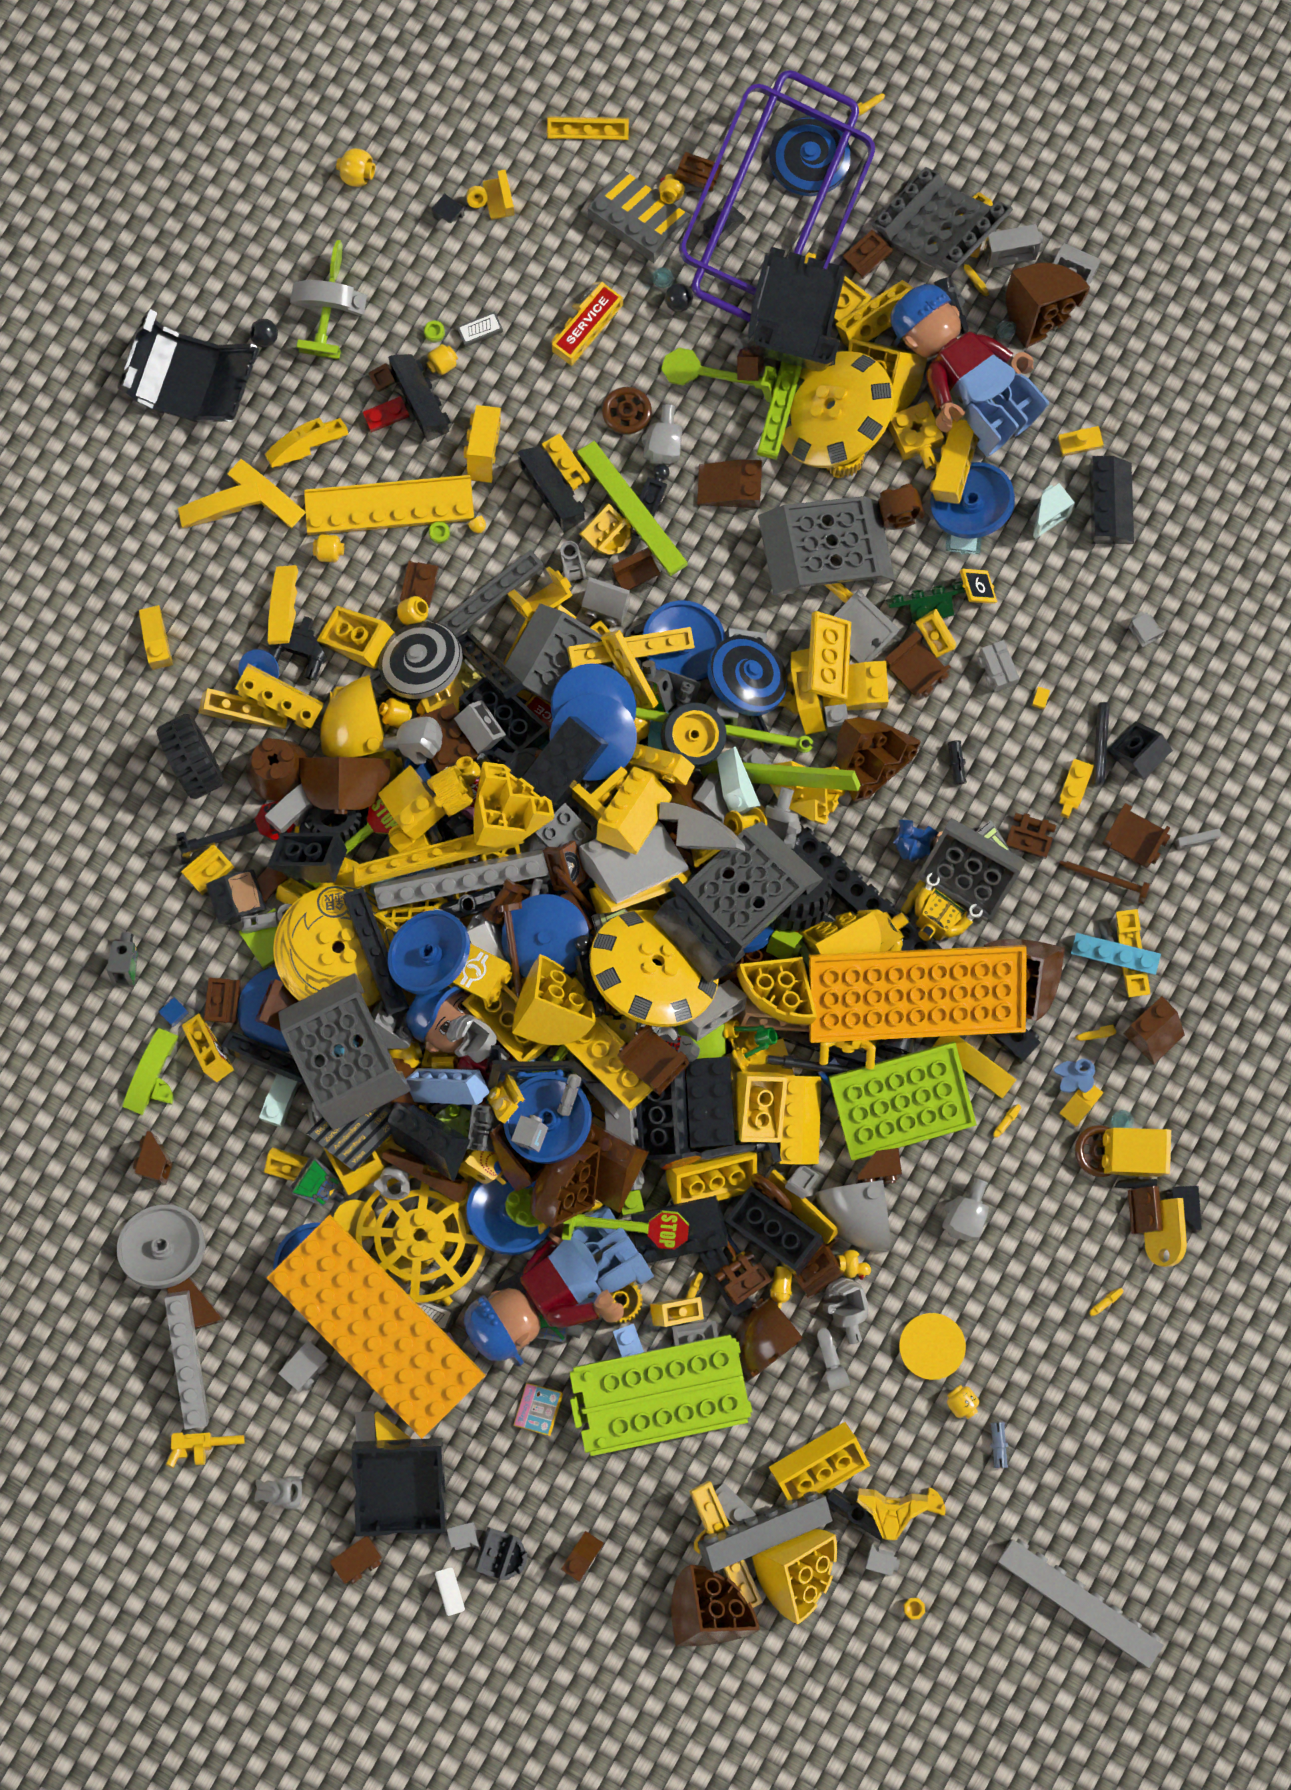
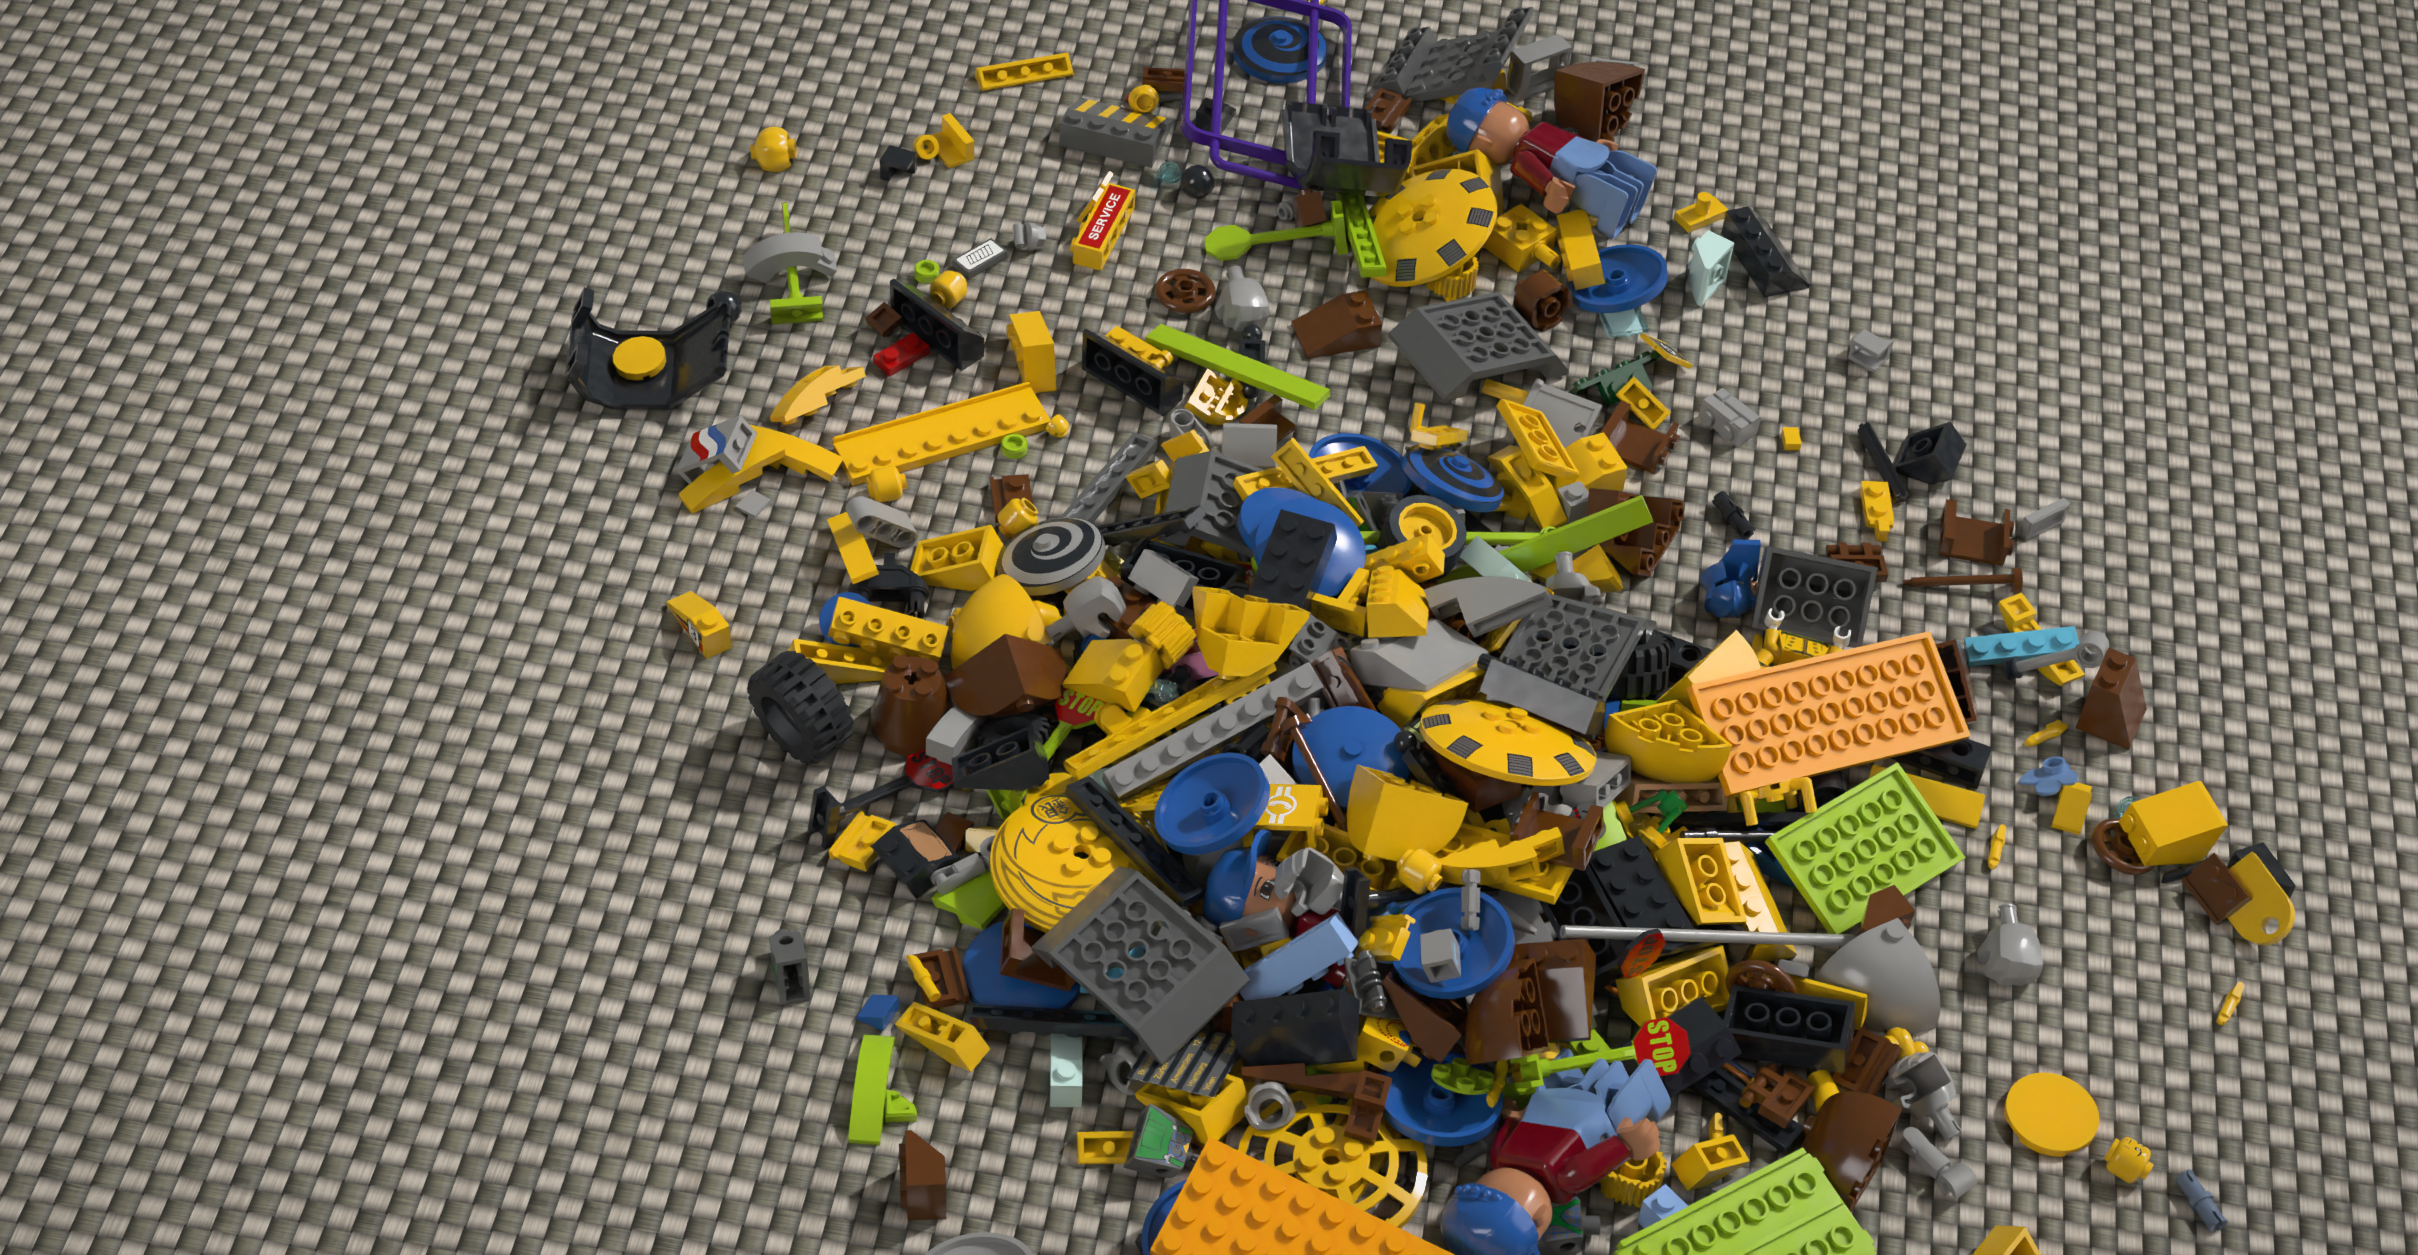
camera: 25 degrees left, 30 degrees down
none -> yellow tile [613,336,666,381]
none -> light grey panel [676,415,757,484]
none -> light grey piece [736,490,771,518]
none -> light grey beam [846,496,918,548]
none -> yellow piece [906,955,941,1002]
none -> light grey piece [1013,222,1046,251]
none -> clear light blue plate [1150,679,1179,702]
none -> light grey tile [1220,907,1289,953]
none -> reddish brown slope [1344,1070,1392,1145]
none -> yellow head [1396,848,1443,894]
none -> yellow plate [1410,403,1468,450]
none -> yellow slope [1438,827,1565,885]
none -> light grey piece [1560,925,1856,946]
none -> blue slope [1719,539,1761,581]
none -> light grey piece [2003,631,2109,680]

